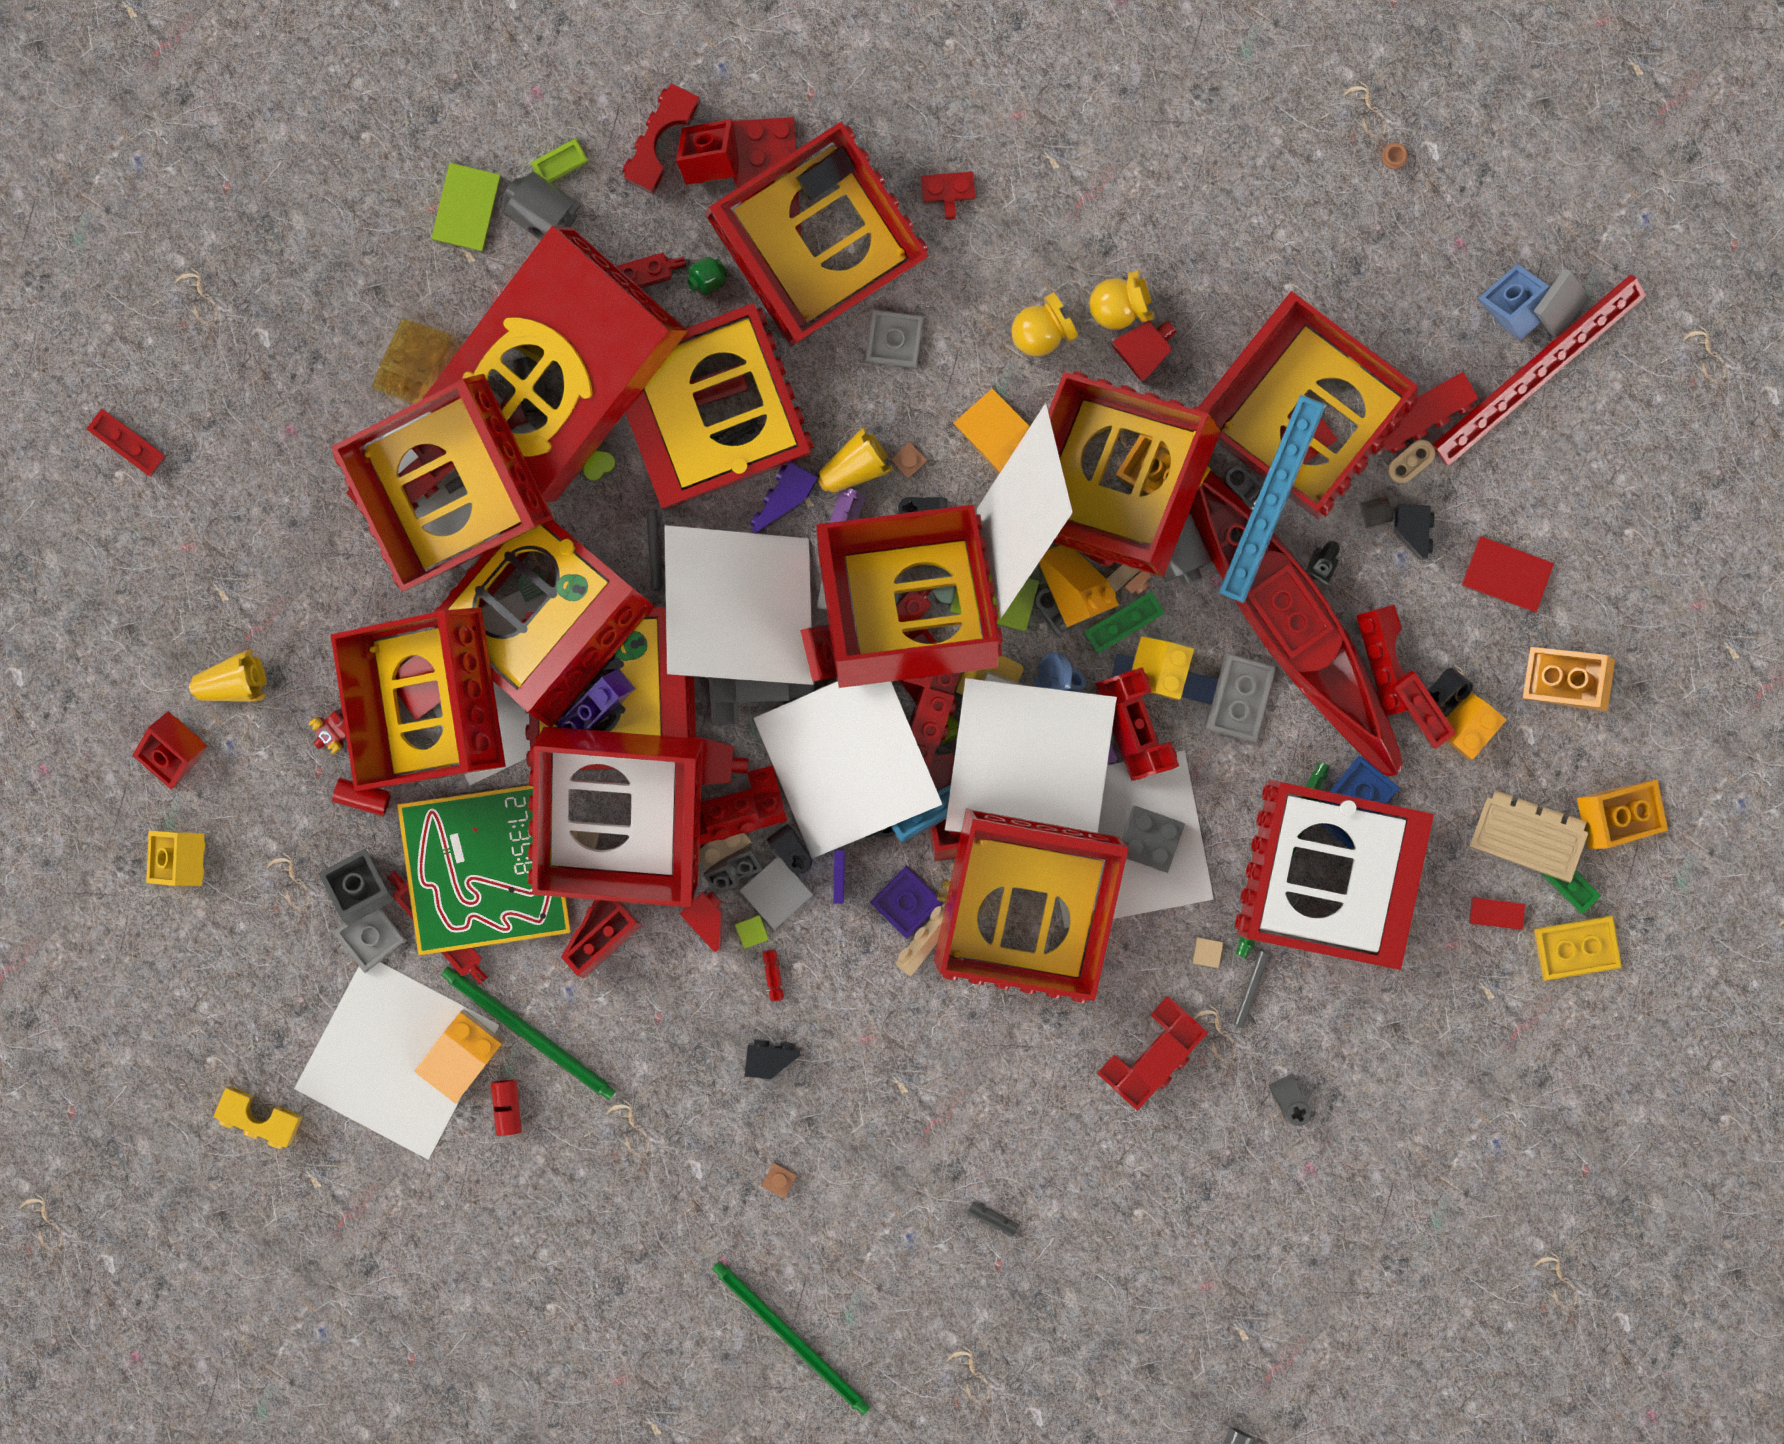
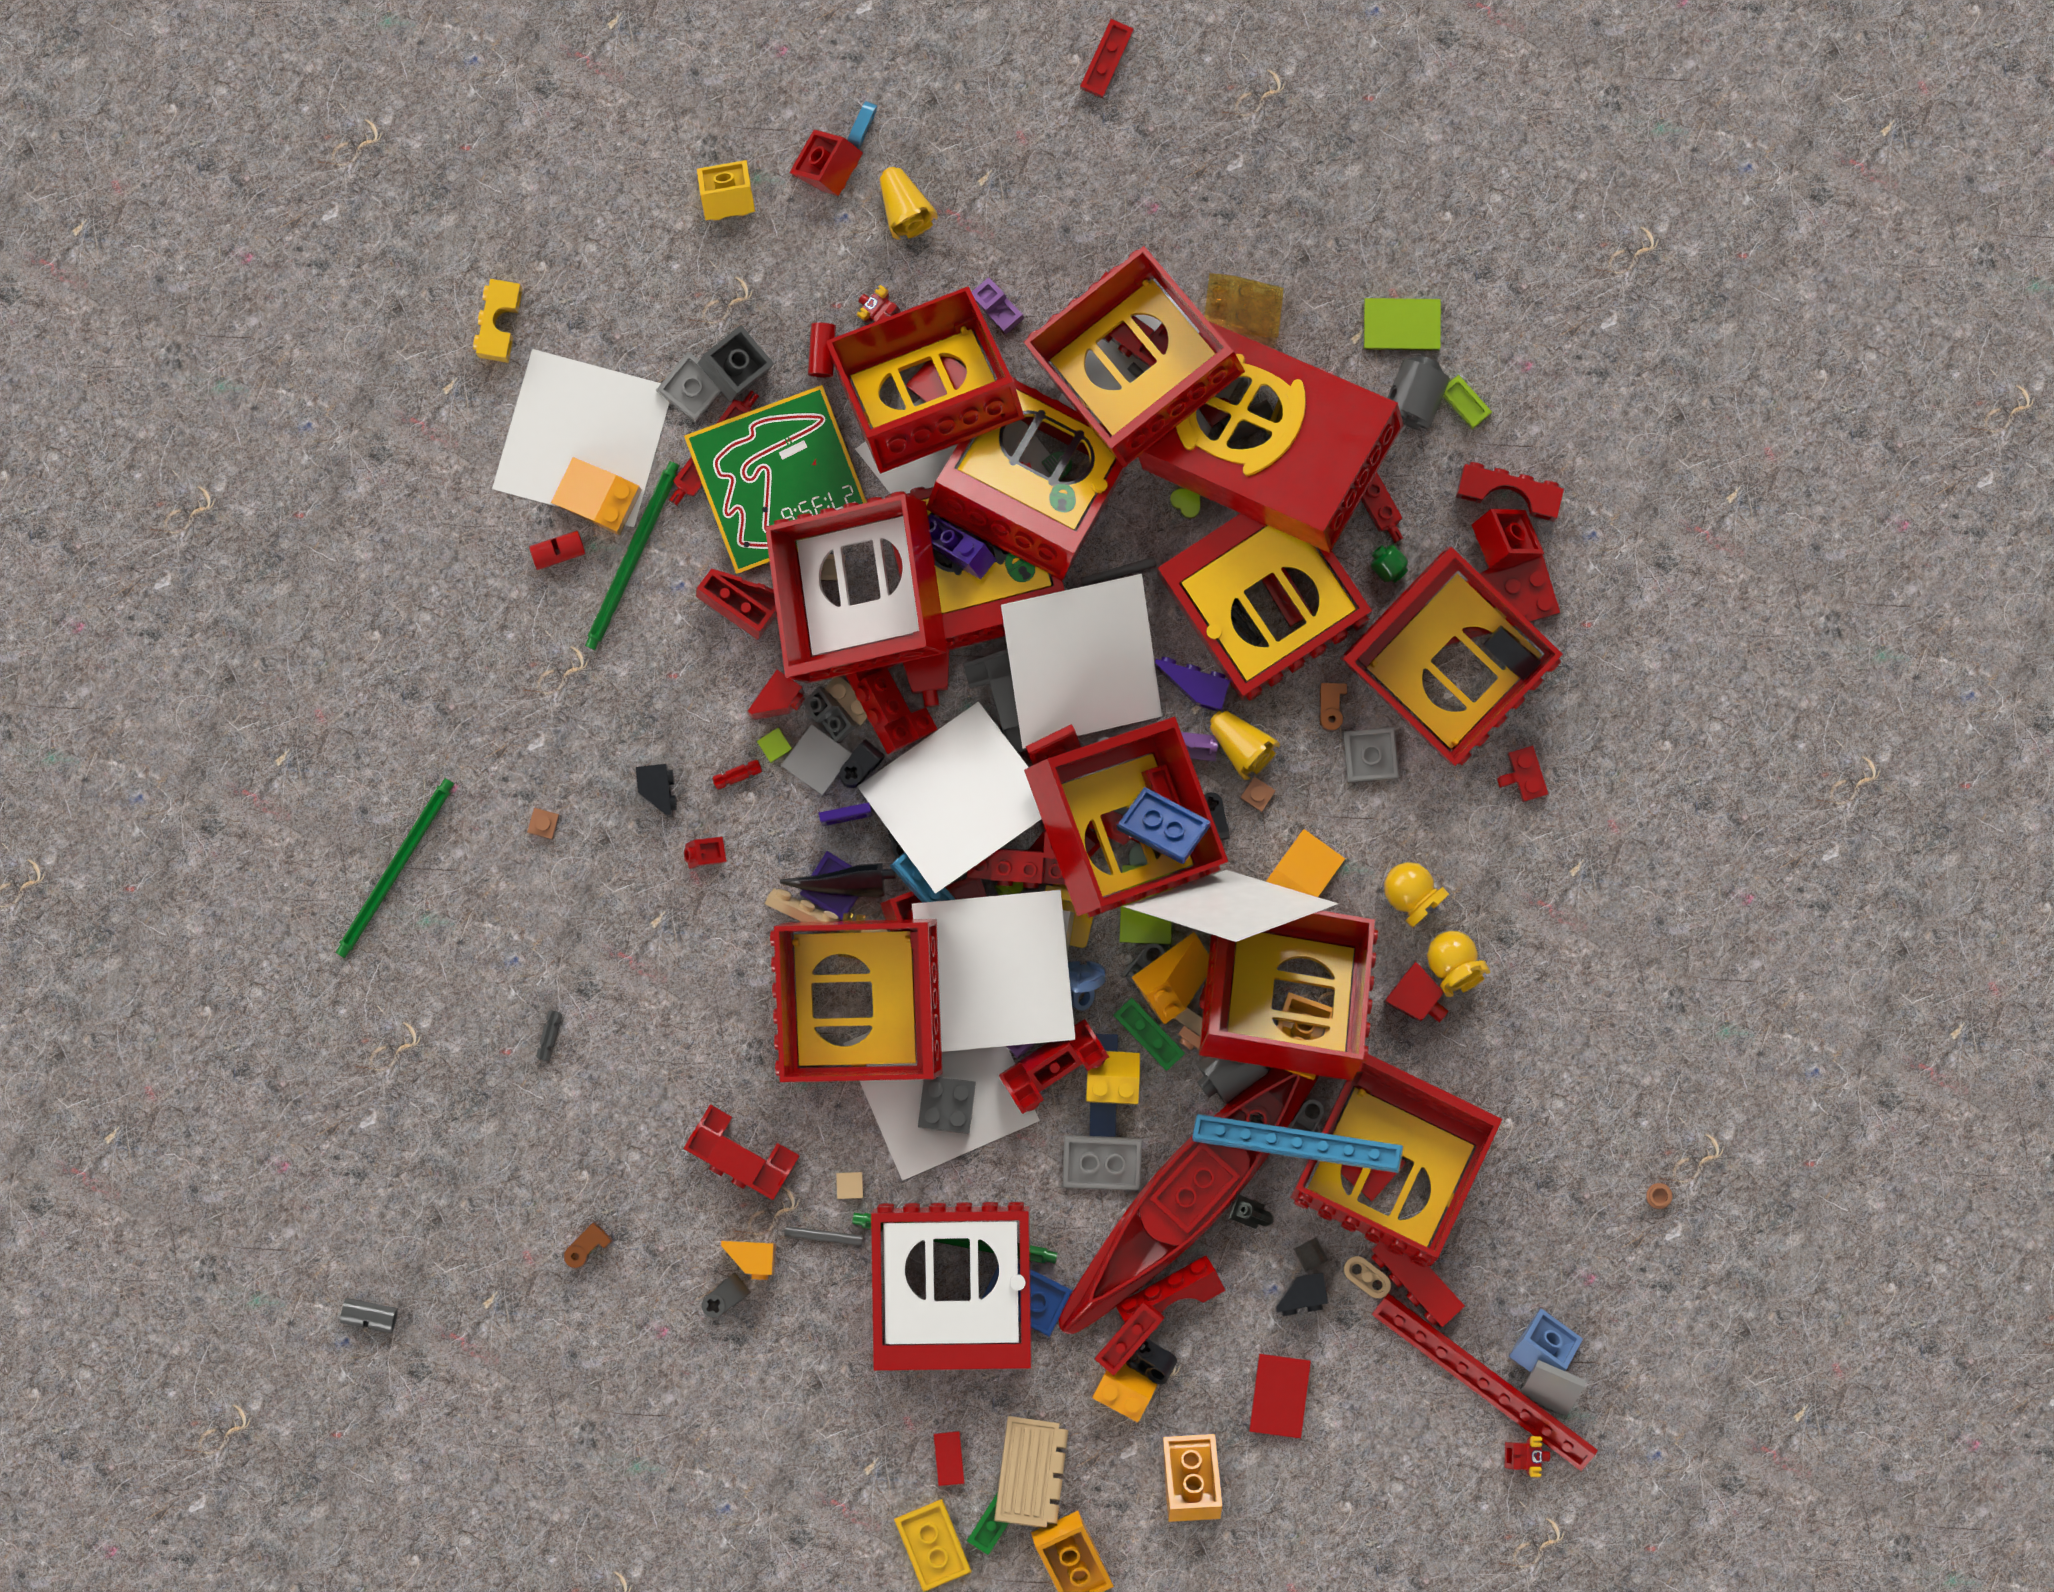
camera: 75 degrees right, 5 degrees down
none -> dark orange leg [564,1222,614,1268]
none -> red bracket [684,837,727,869]
none -> light orange slope [721,1241,776,1280]
none -> black piece [780,863,896,897]
none -> dark azure beam [848,101,878,149]
none -> medium lavender slope [972,277,1025,335]
none -> blue tile [1117,787,1211,864]
none -> red tile [1141,764,1182,806]
none -> dark orange leg [1319,683,1347,732]
none -> red piece [1505,1436,1550,1477]

